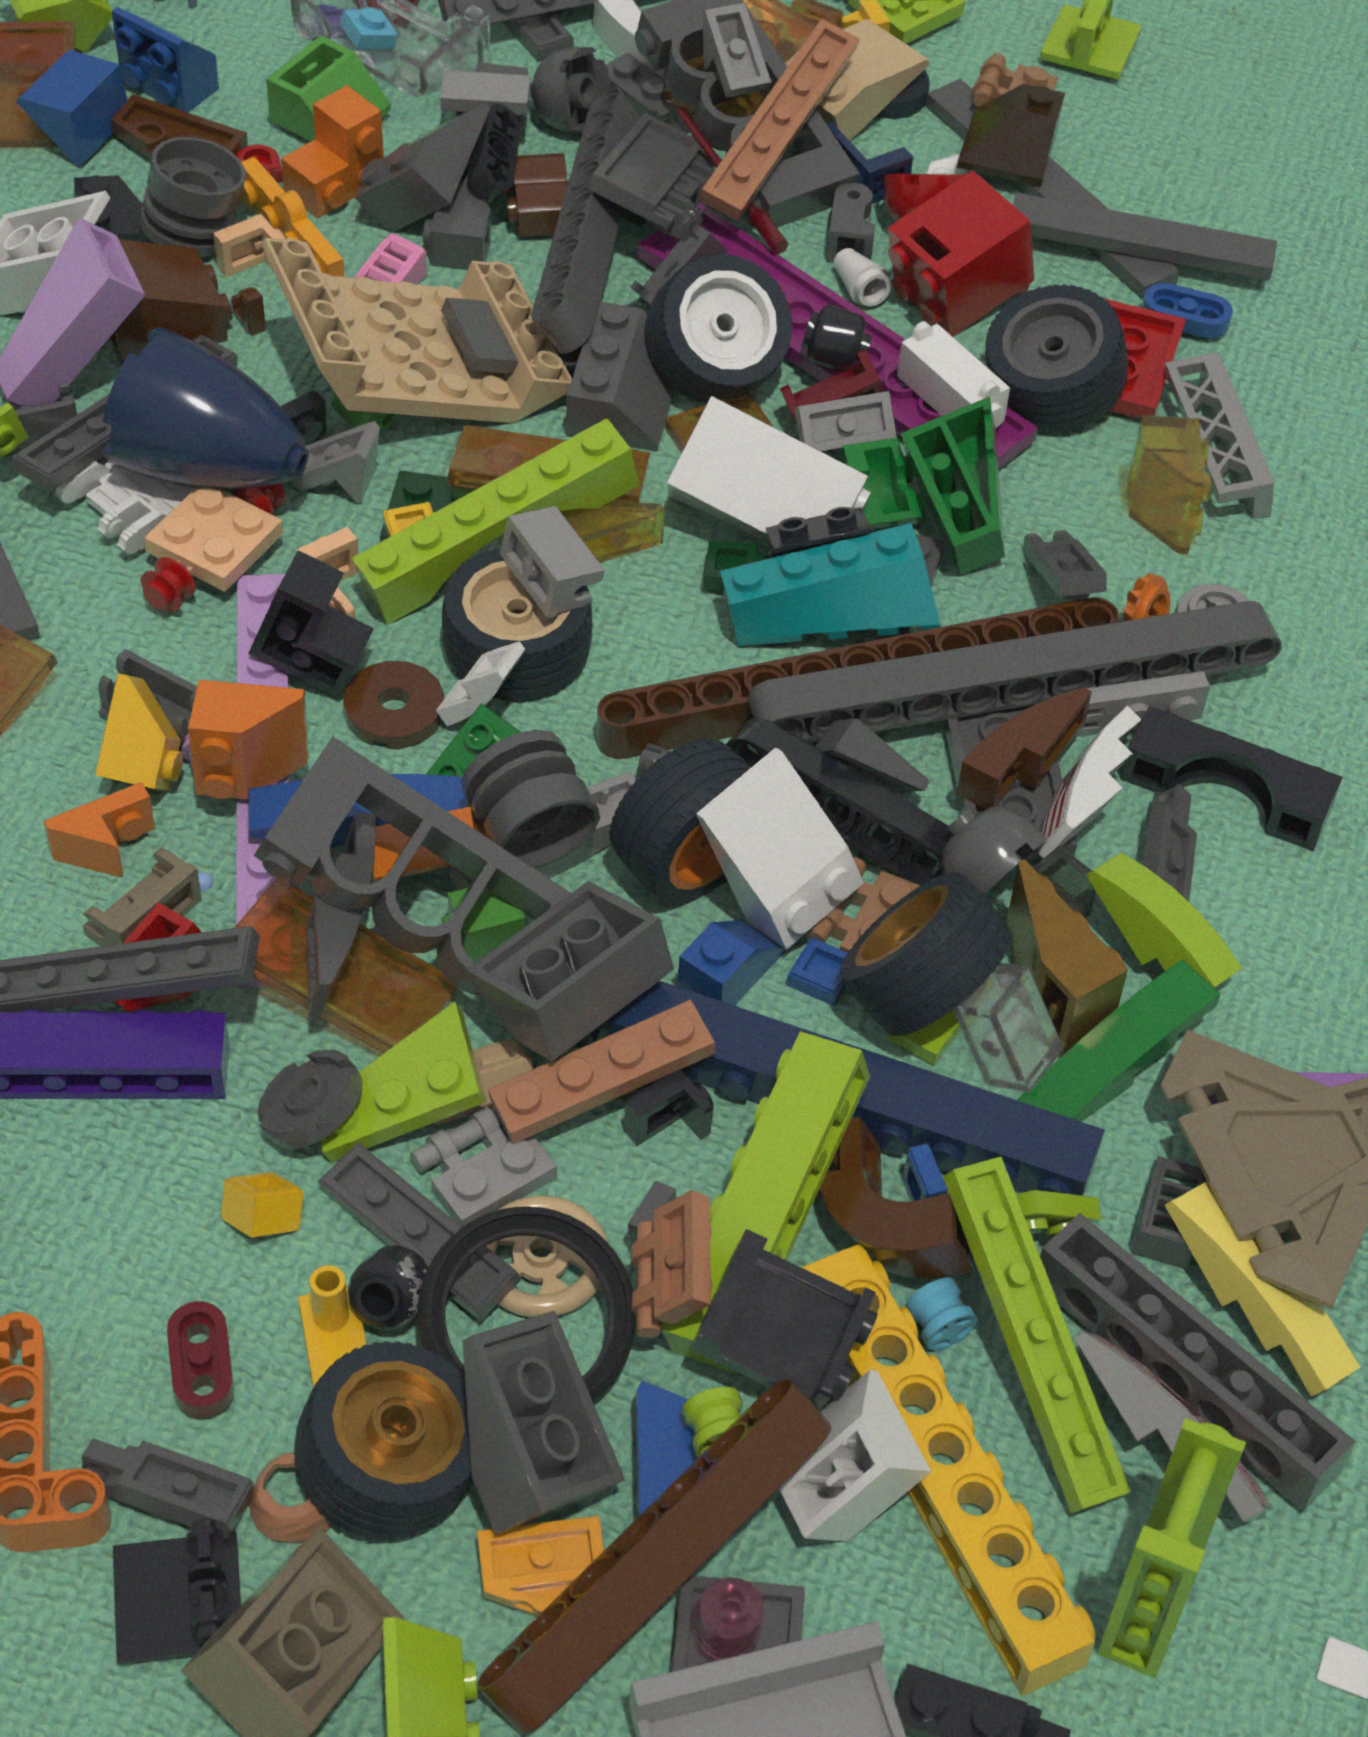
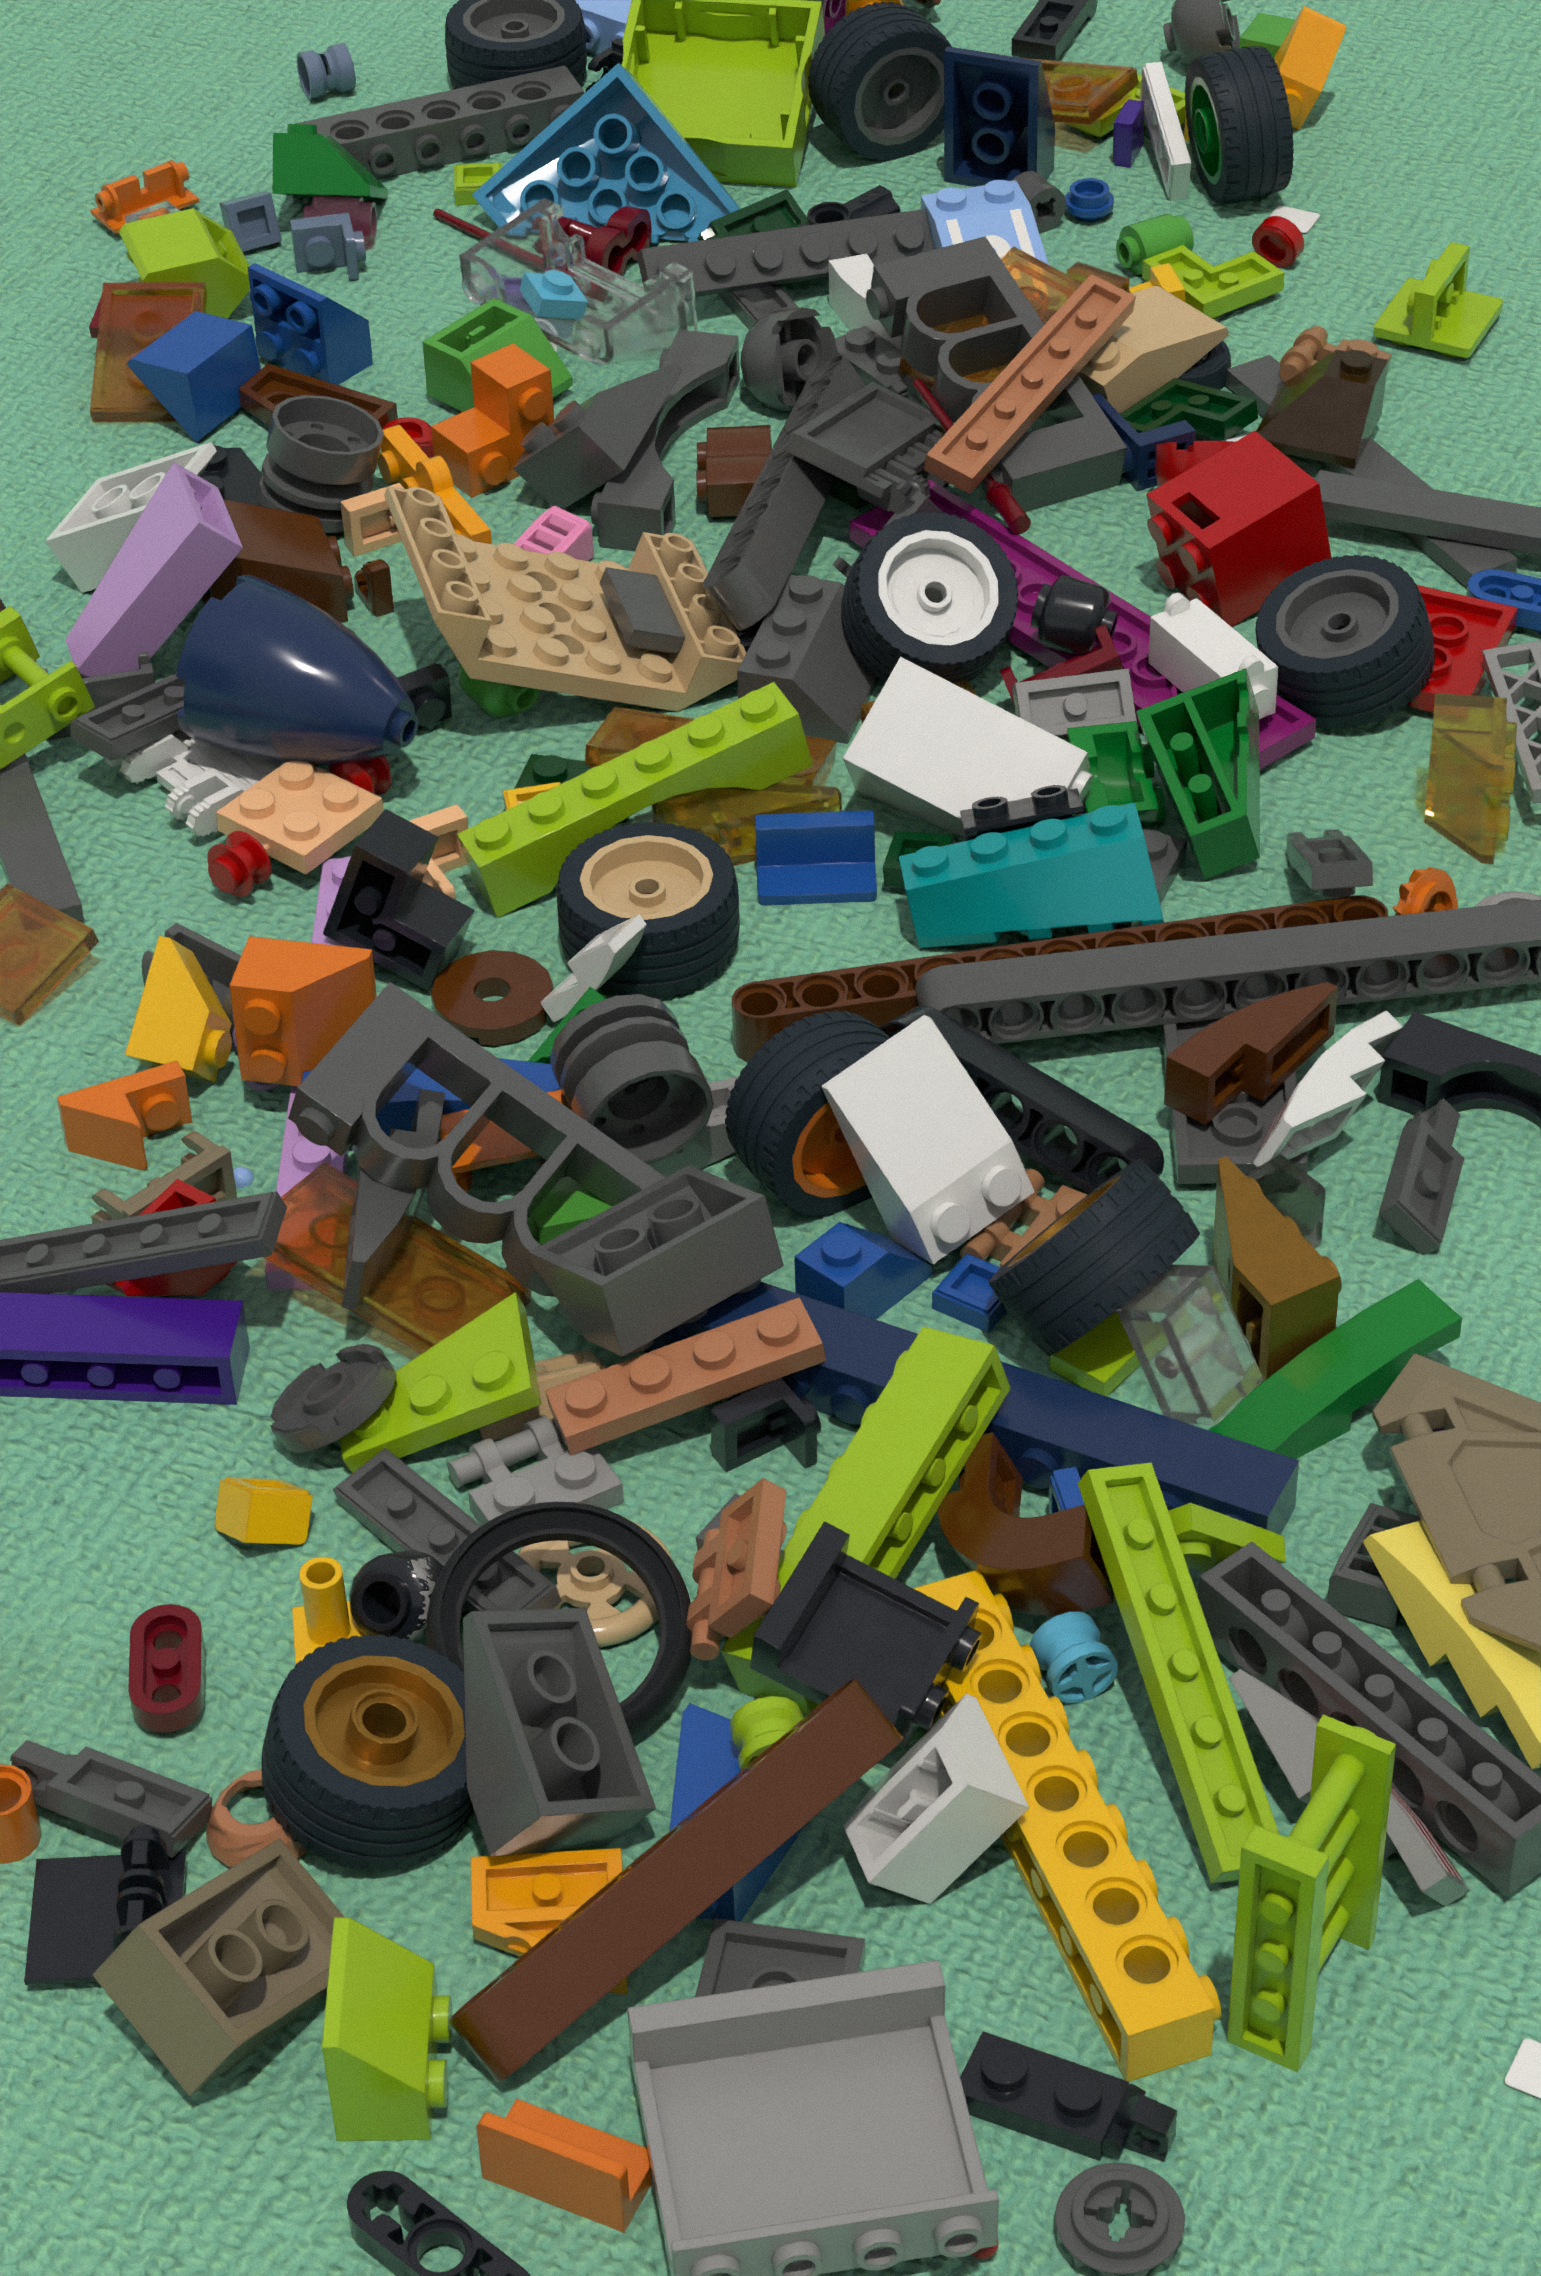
camera: 10 degrees right, 10 degrees down
light grey slope [290,421,380,504] -> none
light grey tile [440,70,531,116] -> none
black beam [467,103,521,202] -> none
light grey hinge [499,506,605,619] -> none
clear pink brick [698,1577,764,1660] -> none
light grey slope [702,3,771,98] -> none
dark grey slope [816,719,930,792] -> none
dark grey leg [827,183,875,263] -> none
white cone [834,248,891,307] -> none
dark grey cylinder [941,807,1047,894] -> none
light grey hinge [1076,671,1210,736] -> none
lime slope [1086,852,1242,988] -> none
none -> blue panel [755,810,877,906]
none -> dark green plate [1120,378,1258,441]

